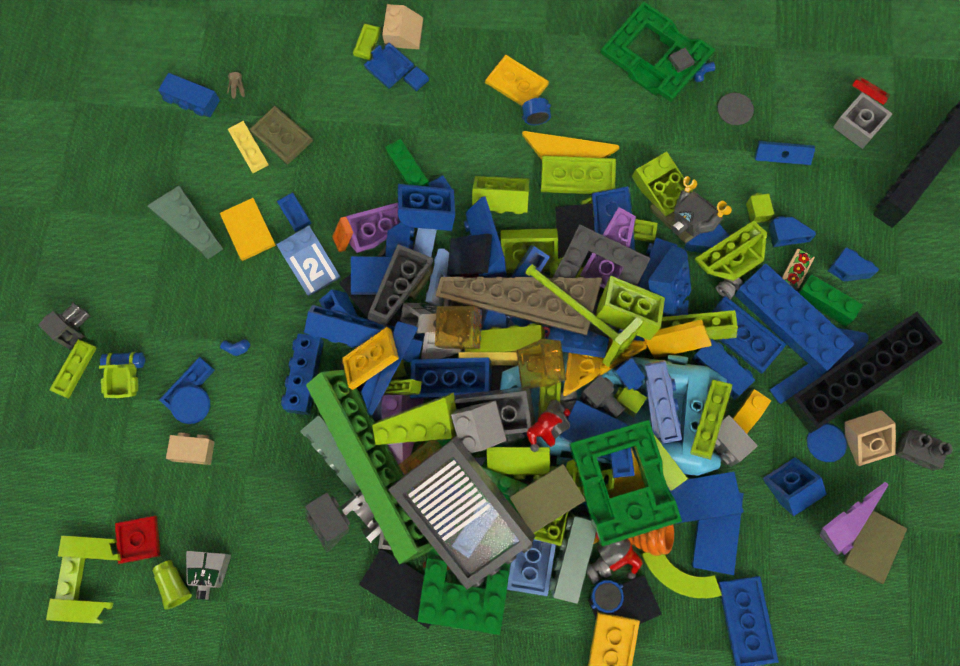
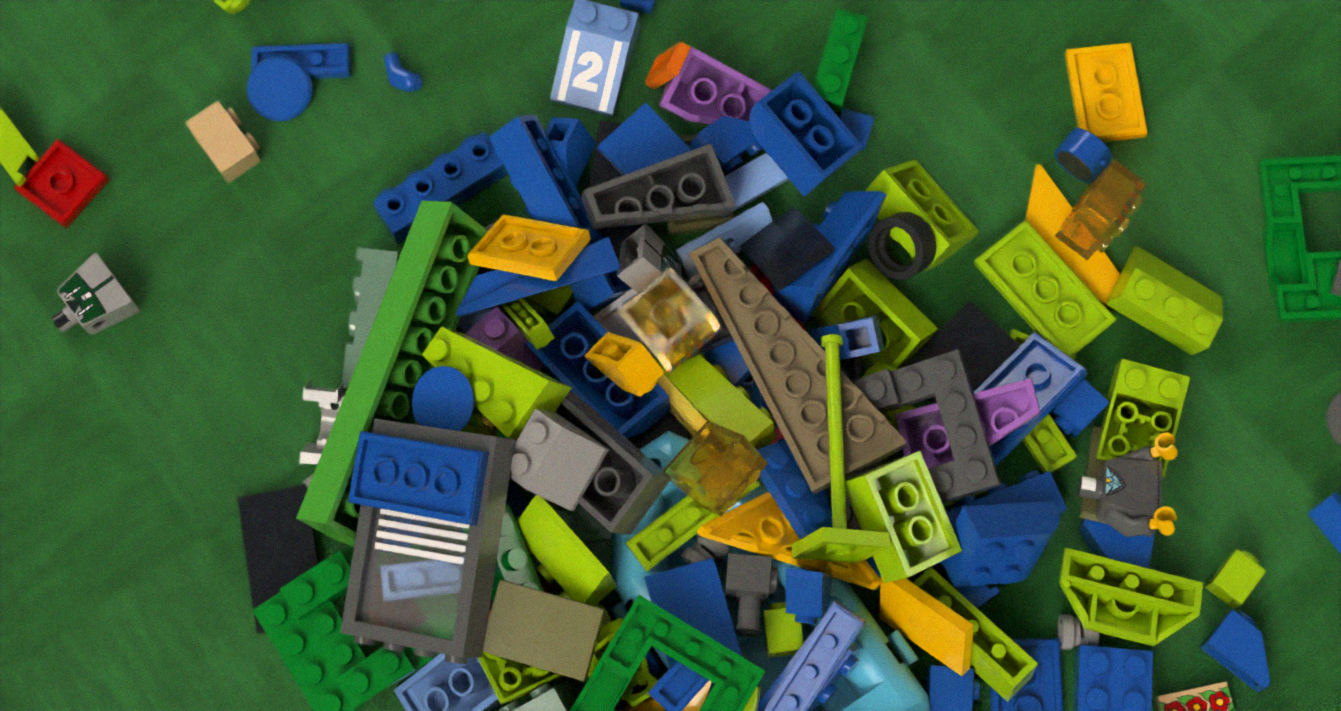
camera: 45 degrees right, 0 degrees up
lime plant [153,560,192,610] -> none
dark grey slope [305,493,350,552] -> none
piece [527,400,570,452] -> none
none -> blue tile [348,431,489,526]
none -> blue piece [412,366,474,431]
none -> yellow slope [584,332,664,397]
none -> black tyre [868,212,936,280]
none -> blue brick [1051,379,1110,439]
none -> clear yellow brick [1055,159,1147,260]
none -> lime slope [1106,246,1223,355]

